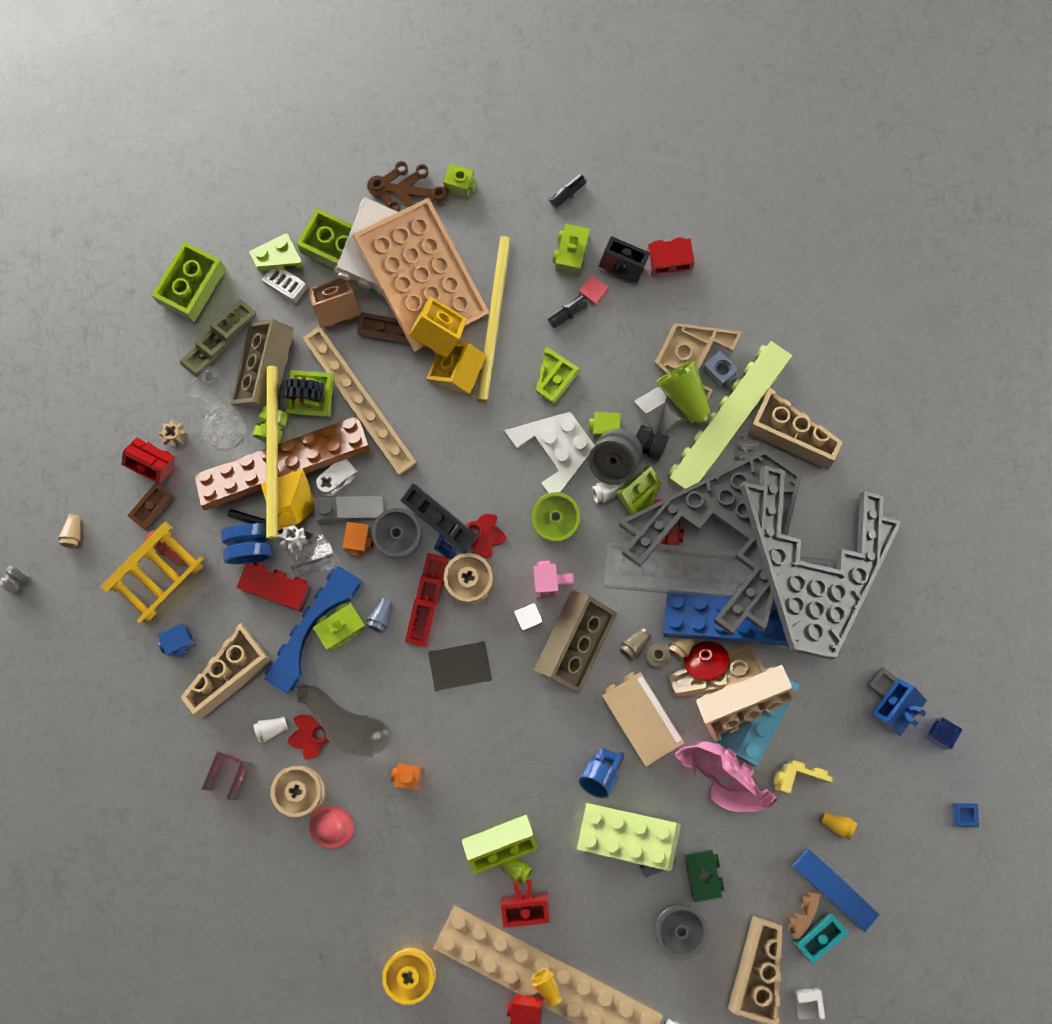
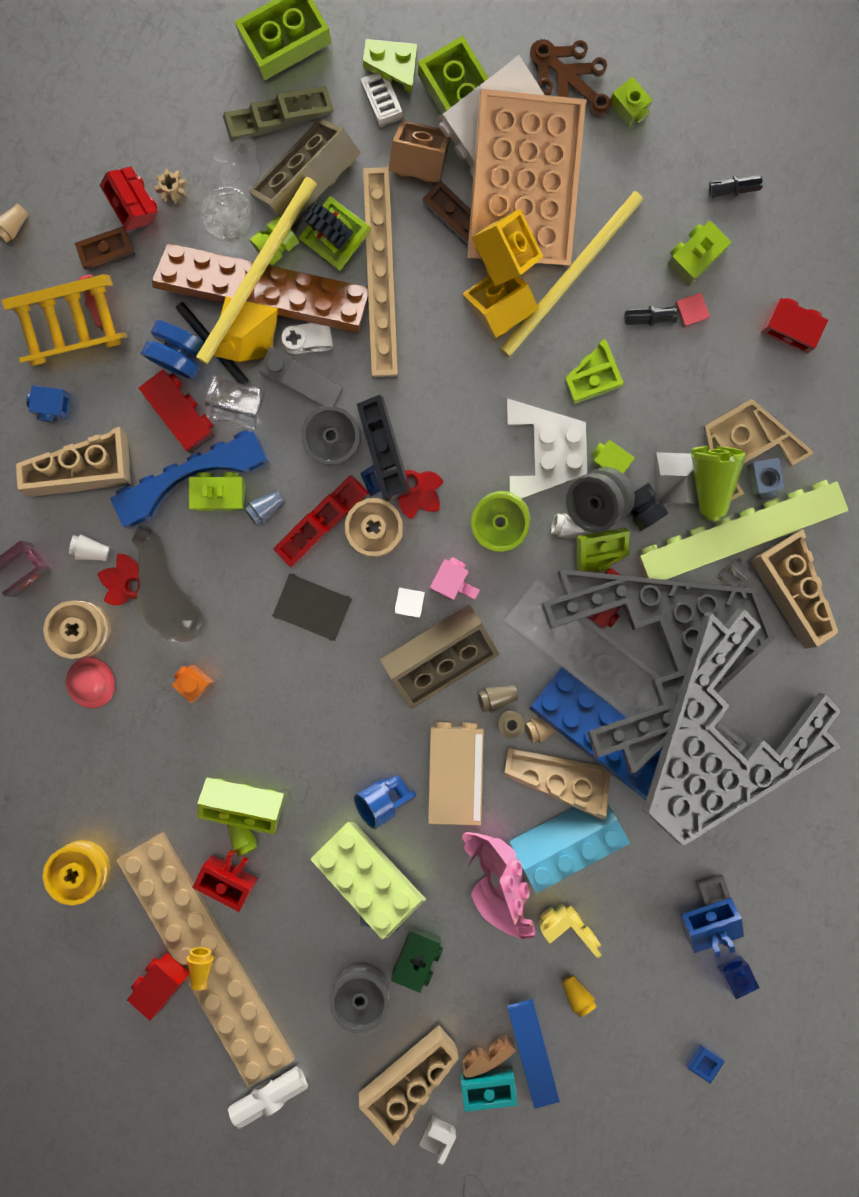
camera: 25 degrees right, 10 degrees up
white gear [278,524,307,554] -> none
orange brick [342,522,373,557] -> none
black brick [598,236,650,283] -> none
red dish [684,641,730,681] -> none
wedge [696,665,796,742] -> none

